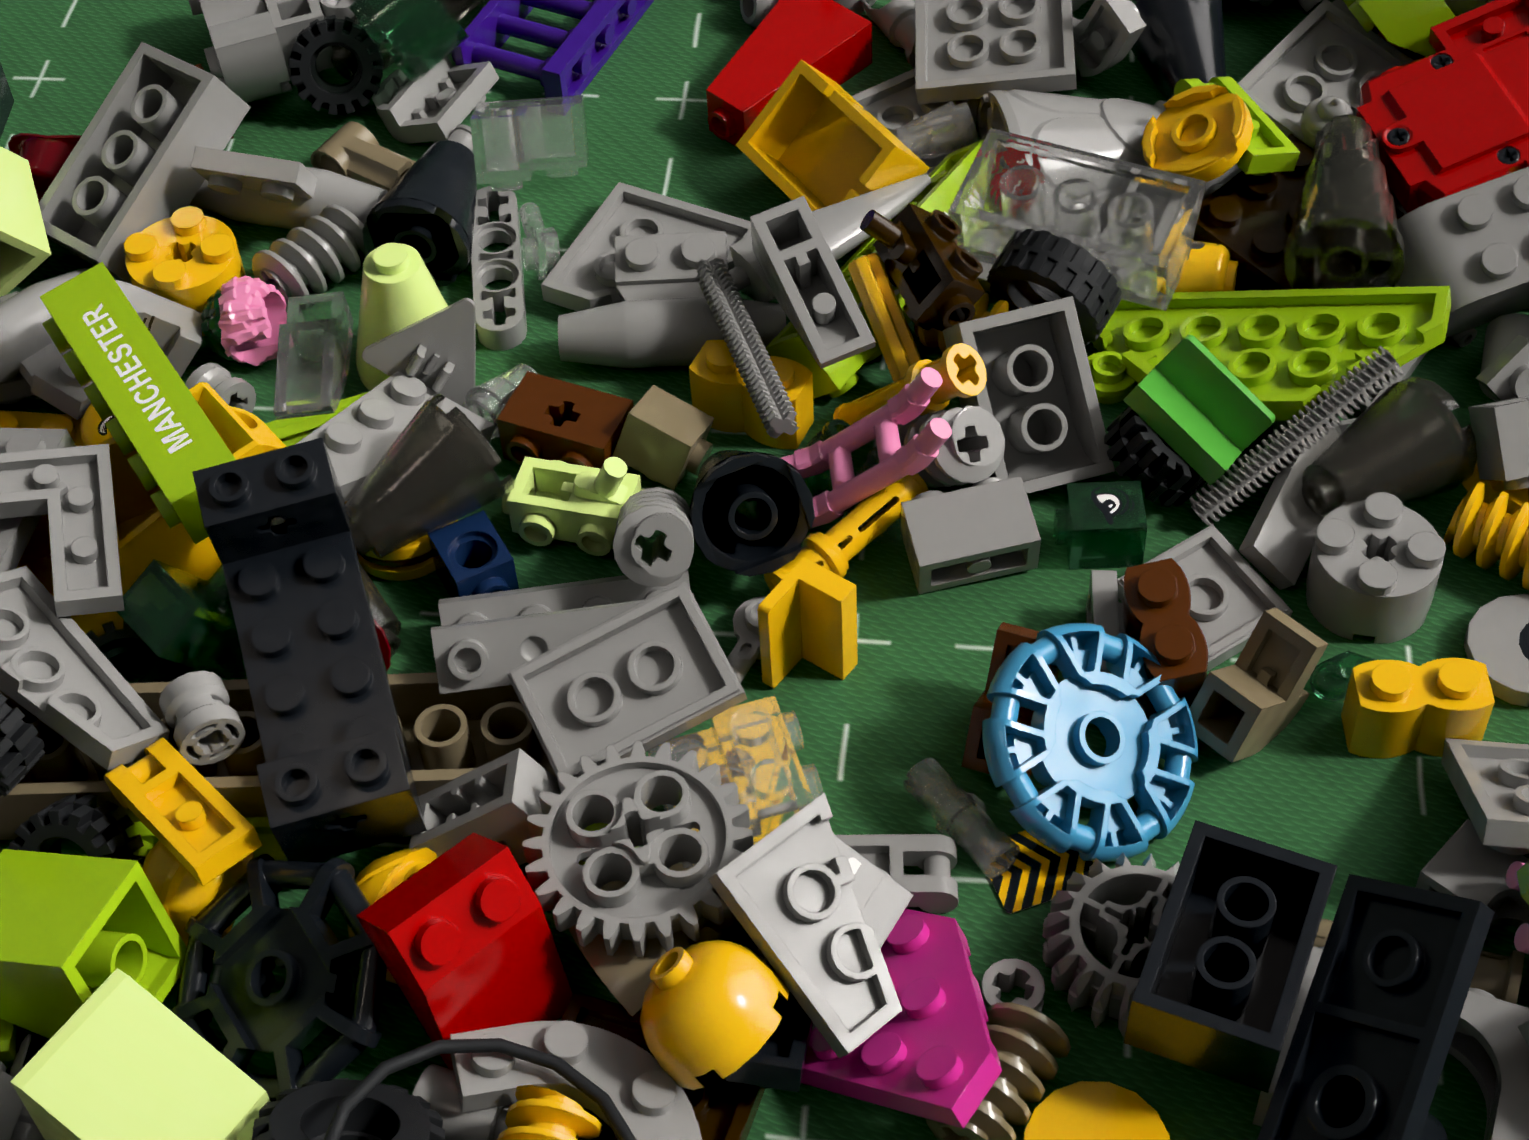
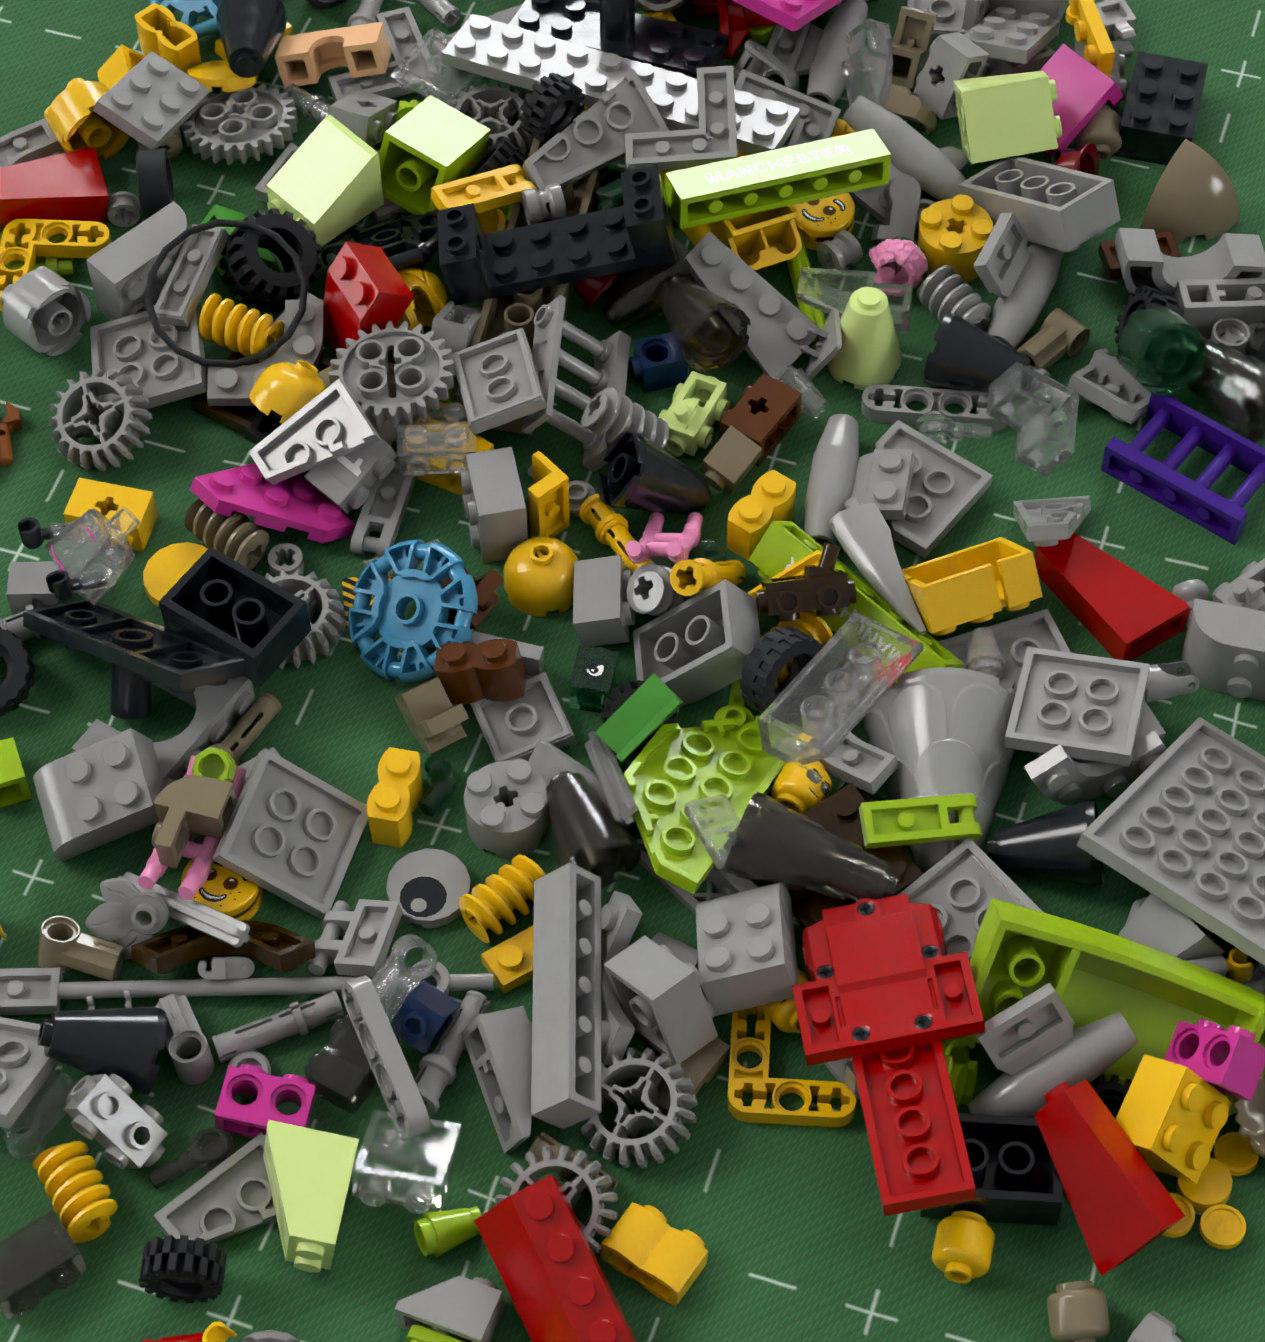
camera: 100 degrees right, 5 degrees up
light grey axle [694,257,799,438] -> none
light grey slope [750,196,876,369] -> none
yellow tile [1141,84,1254,187] -> none
light grey plate [1300,96,1356,152] -> none
none -> light grey brick [460,447,528,563]
none -> yellow cylinder [503,536,579,617]
none -> clear tile [684,794,743,869]
none -> light grey wing [1013,495,1091,547]
none -> dark tan brick [1140,139,1240,243]

